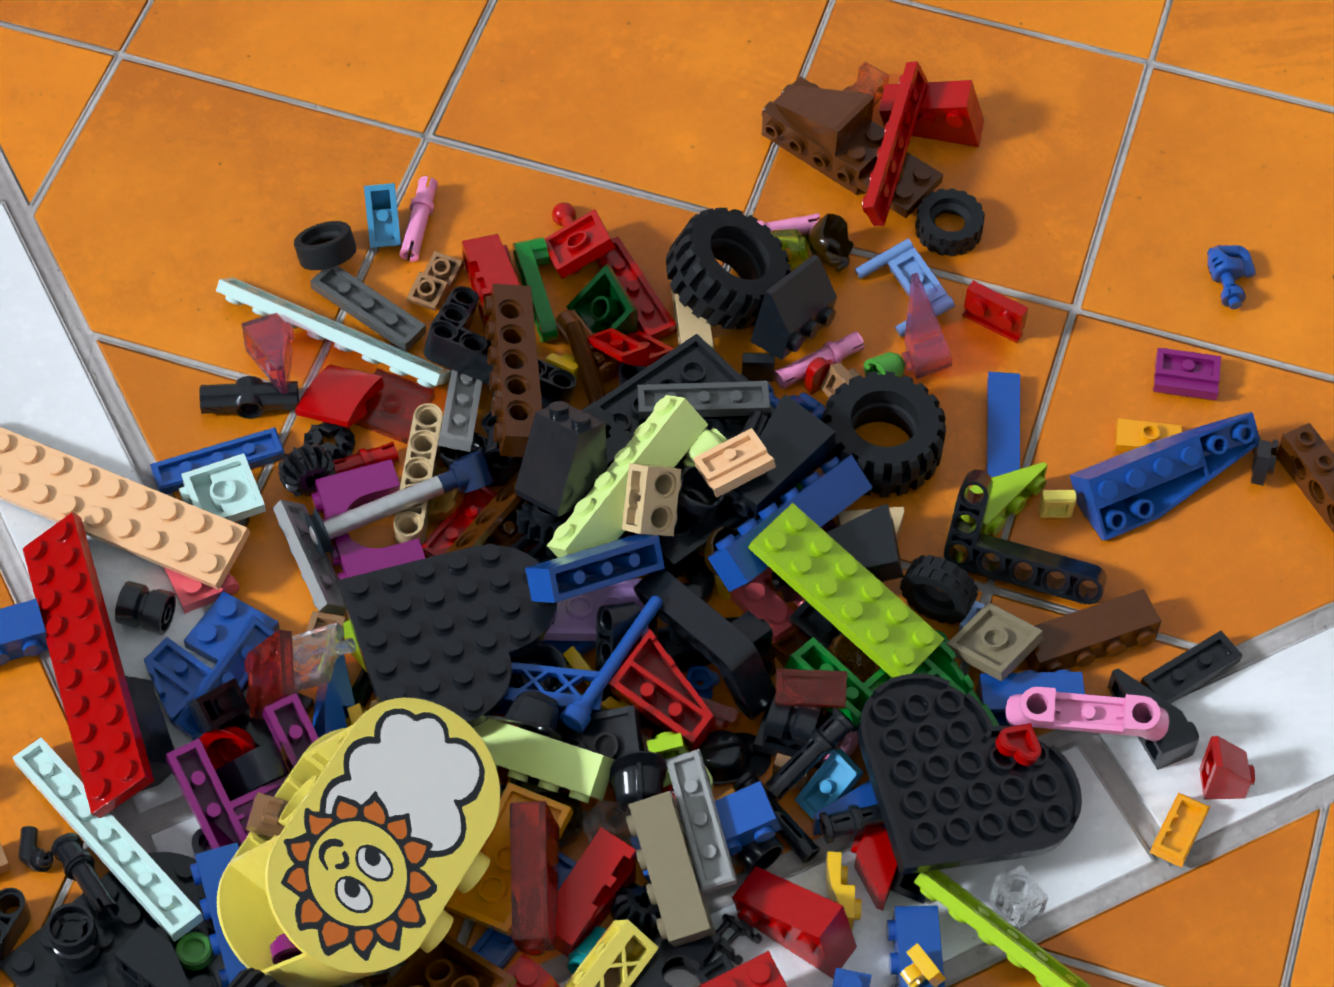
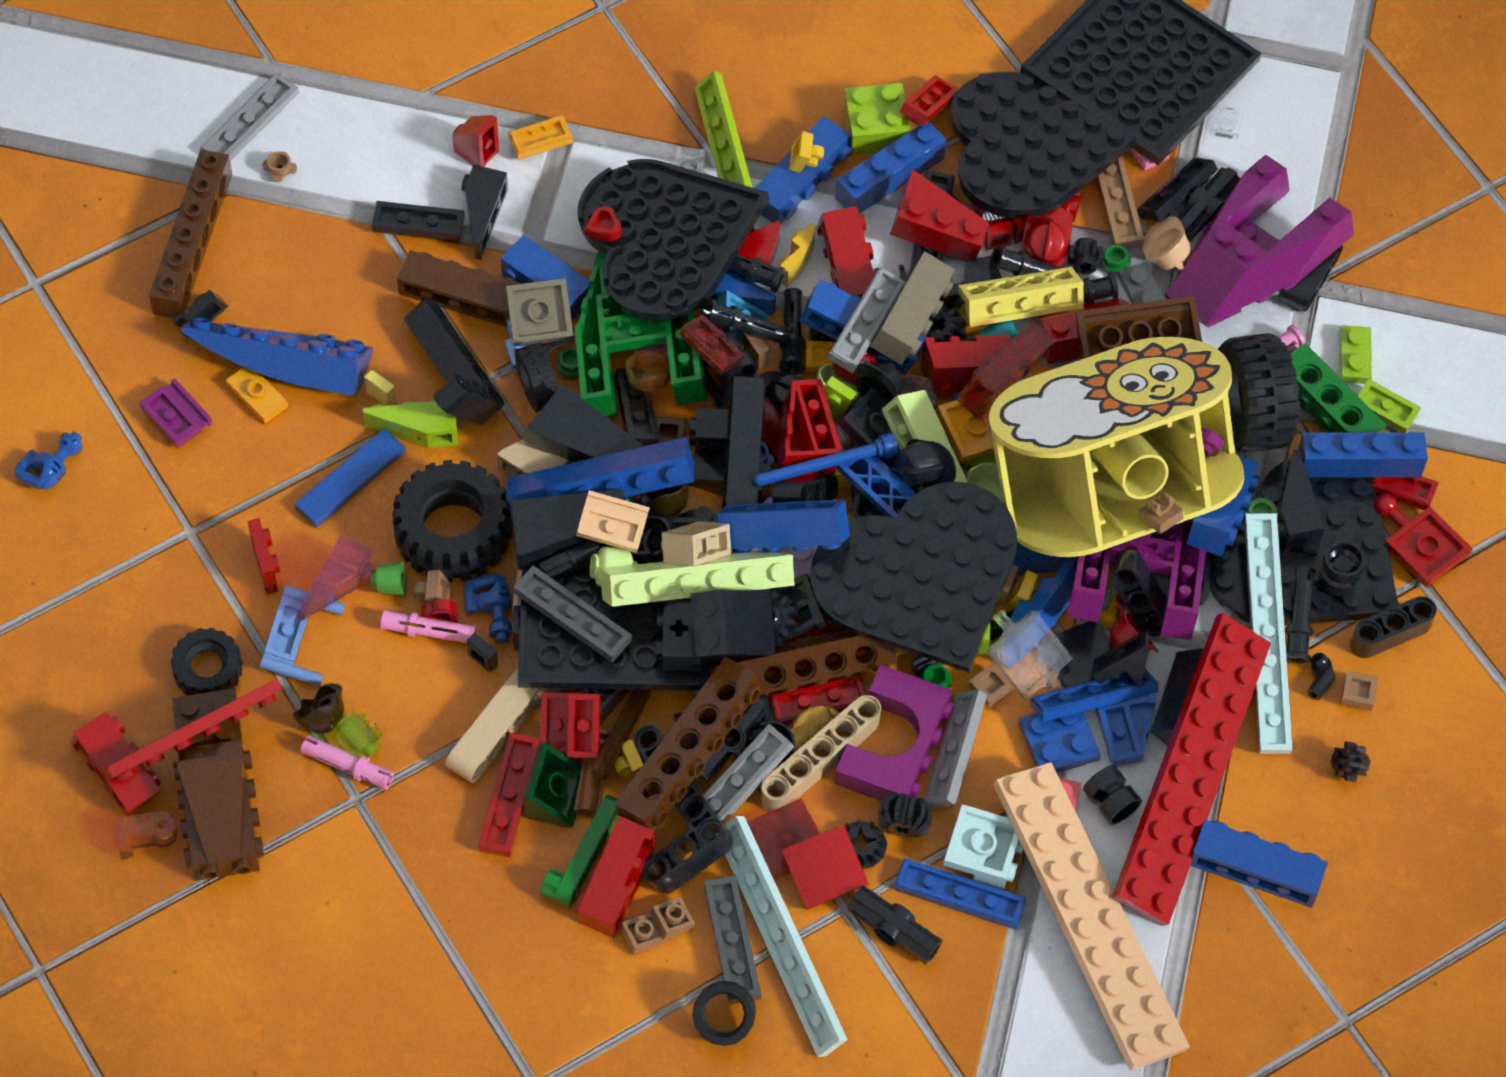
camera: 140 degrees left, 5 degrees up
clear pink slope [241,312,294,394] -> none
clear red plate [245,629,295,719] -> none
piece [304,450,494,558] -> none
red pin [332,442,399,474] -> none
dark azure slope [364,183,401,248] -> none
bright pink pin [399,176,438,262] -> none
red plate [545,202,616,279] -> none
black tyre [666,208,791,330] -> none
lime plate [748,503,944,678] -> none
black slope [750,255,837,360] -> none
bright pink plate [1005,687,1169,741] -> none

